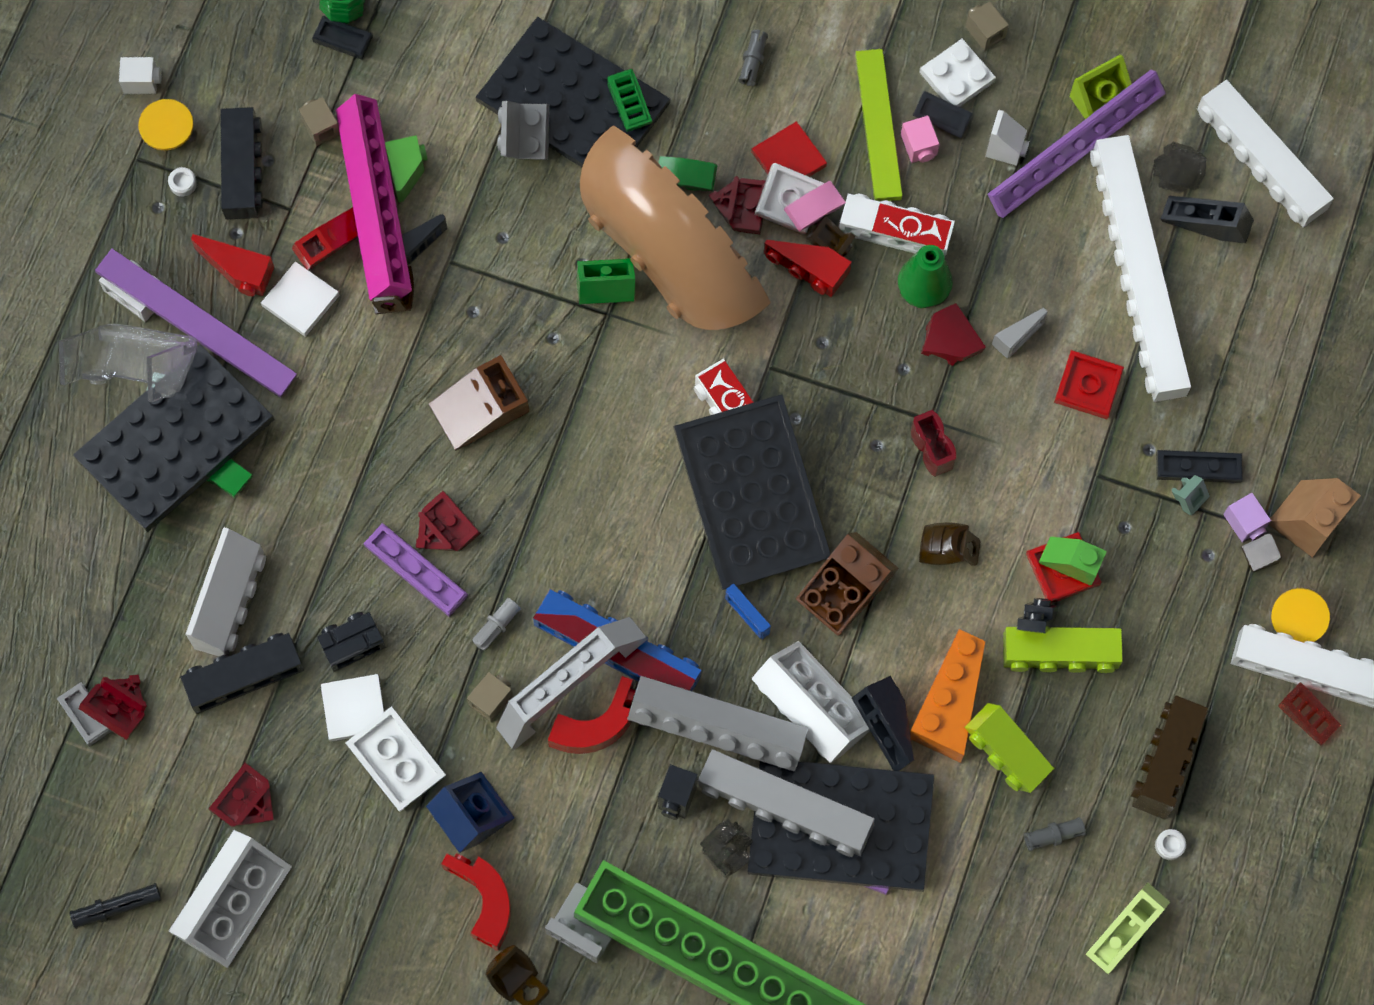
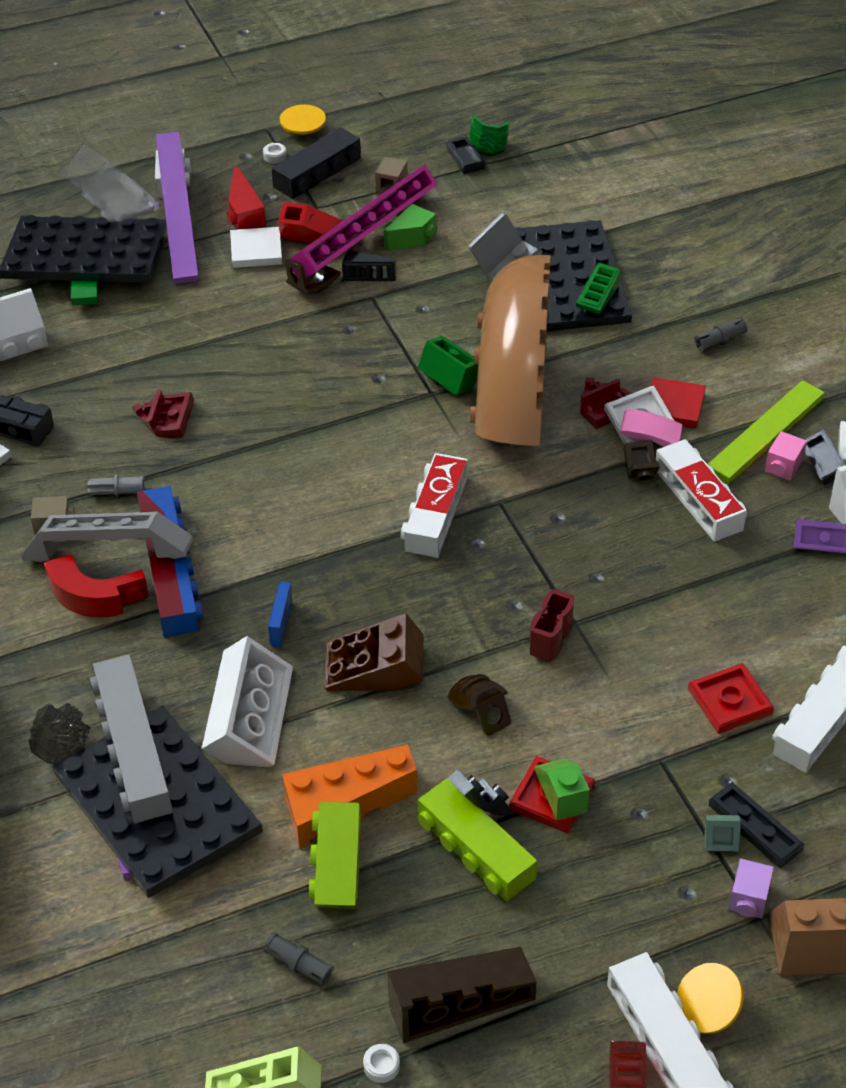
camera: 50 degrees right, 25 degrees down
white brick [119,57,161,94] -> none
medium lavender tile [364,523,468,617] -> none
slope [429,355,529,451] -> none
light grey brick [627,676,808,771] -> none
black brick [658,764,698,820] -> none
green slope [659,156,718,191] -> none
black plate [673,394,831,590] -> none
red slope [764,240,852,298] -> none
black slope [852,676,914,771] -> none
green cone [898,245,953,308] -> none
dark red slope [921,303,986,366] -> none
light grey slope [992,308,1048,358] -> none
slope [1241,533,1282,573] -> none

